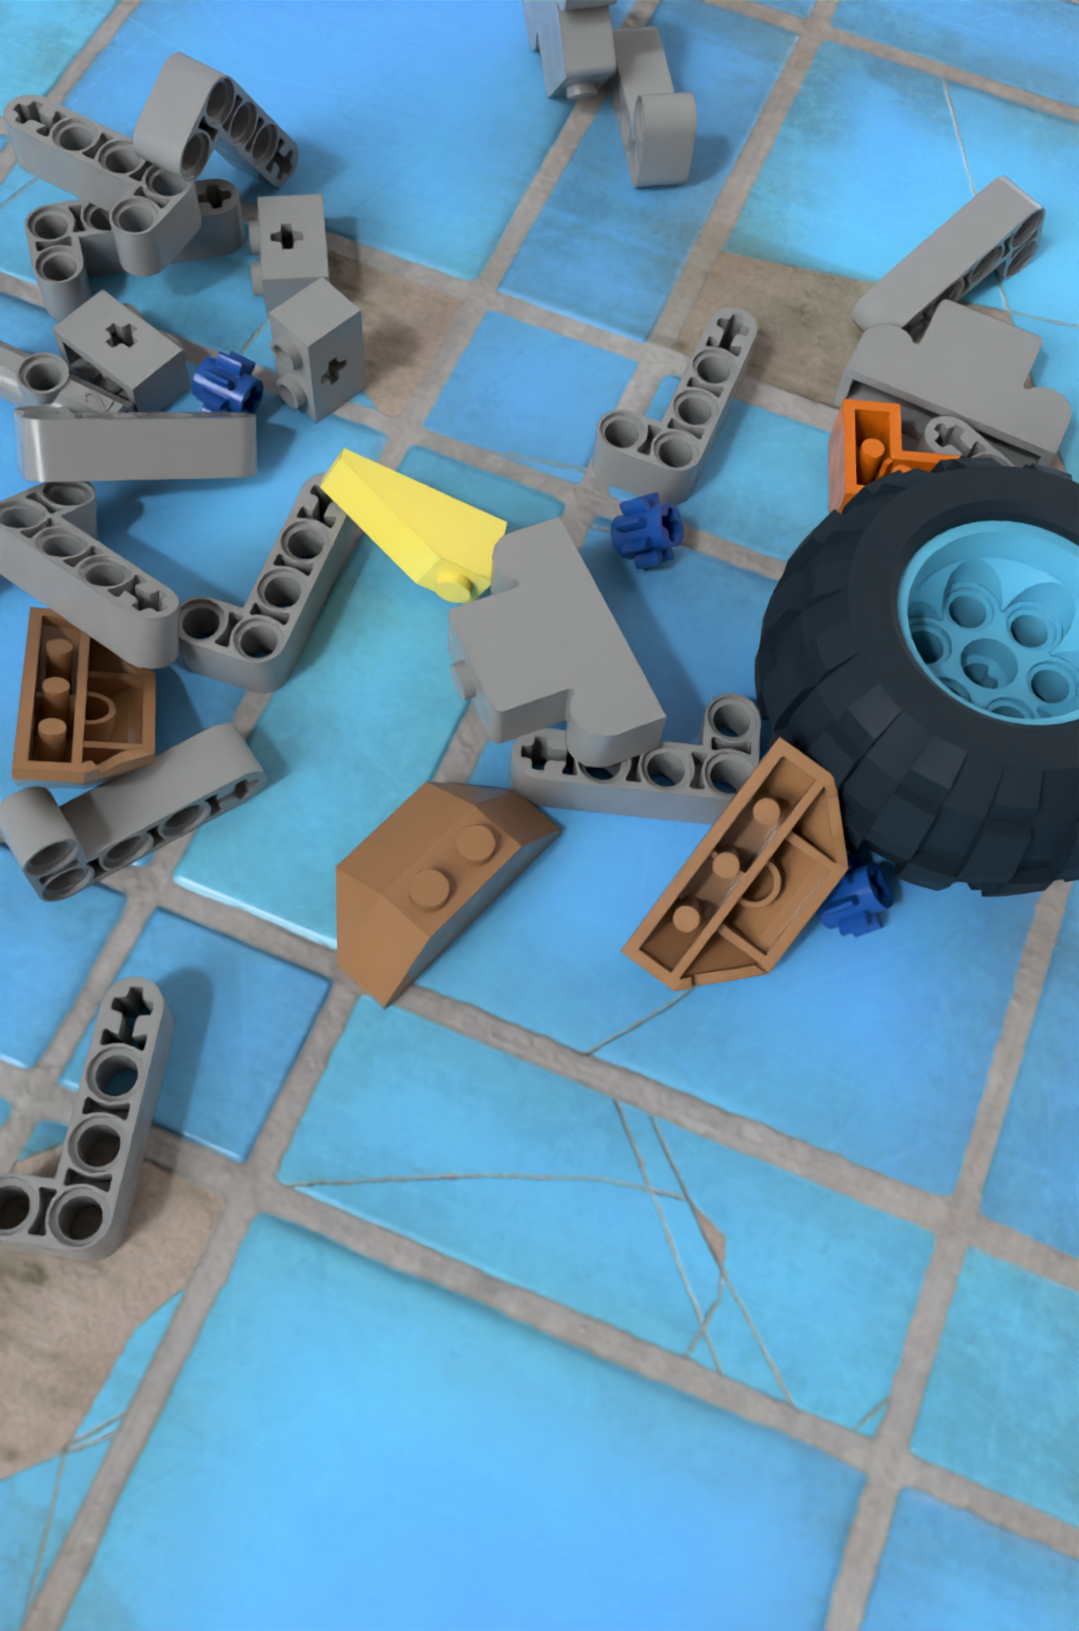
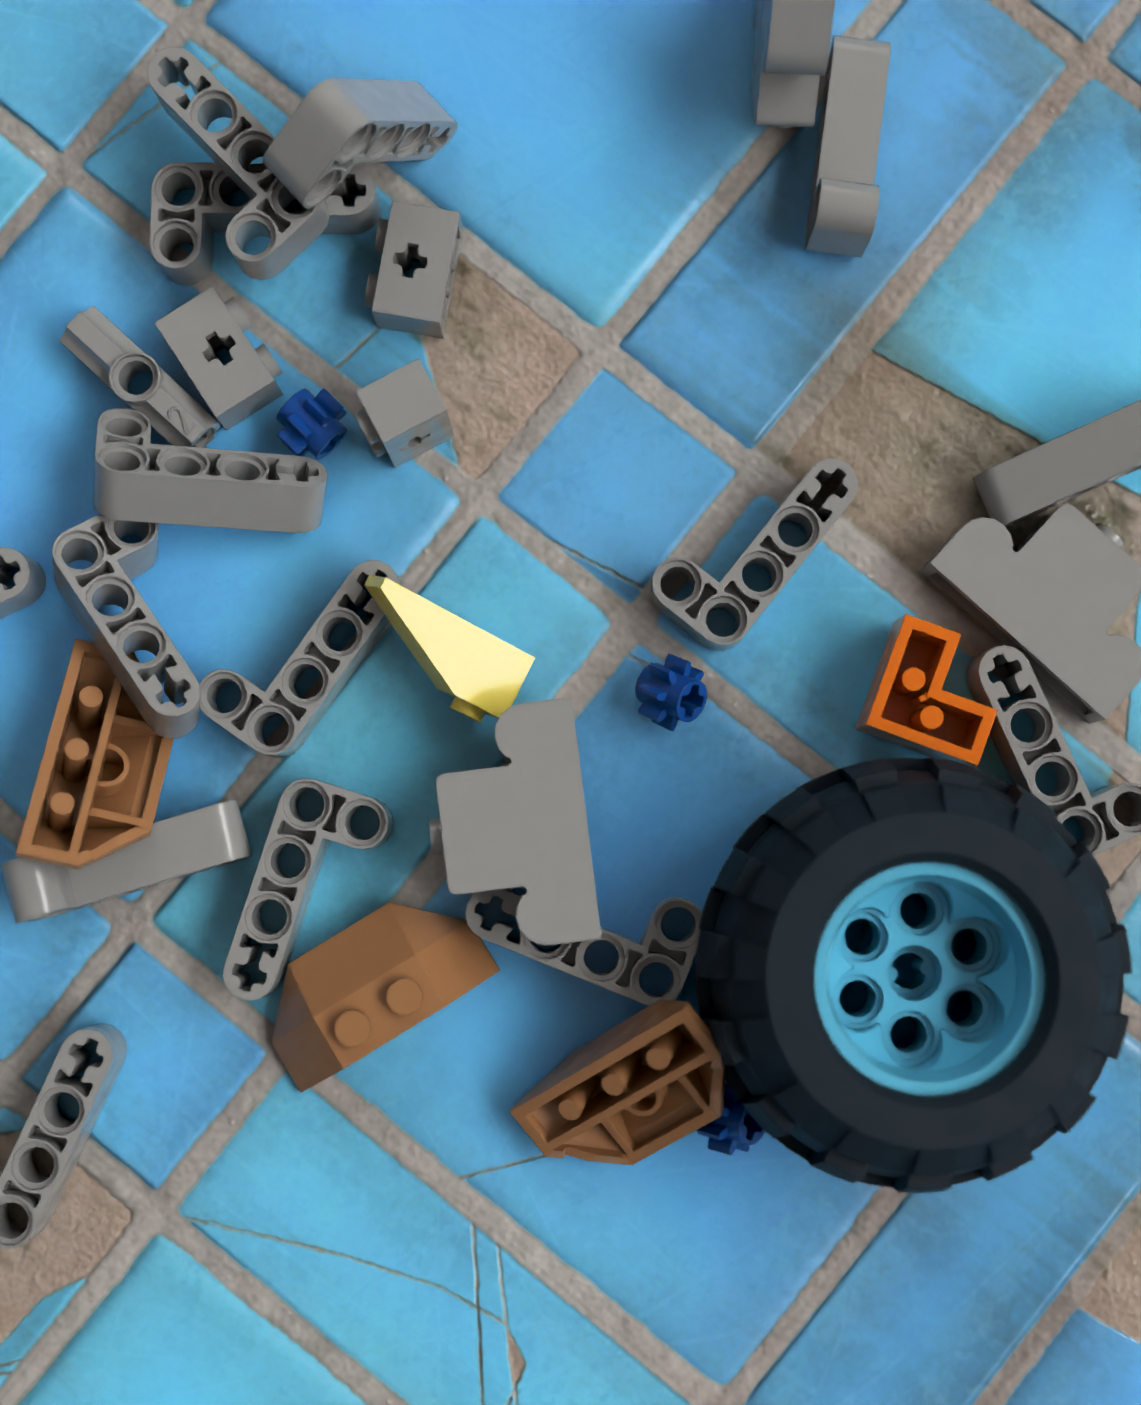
camera: 25 degrees right, 20 degrees up
none -> light grey beam [223,778,394,1001]

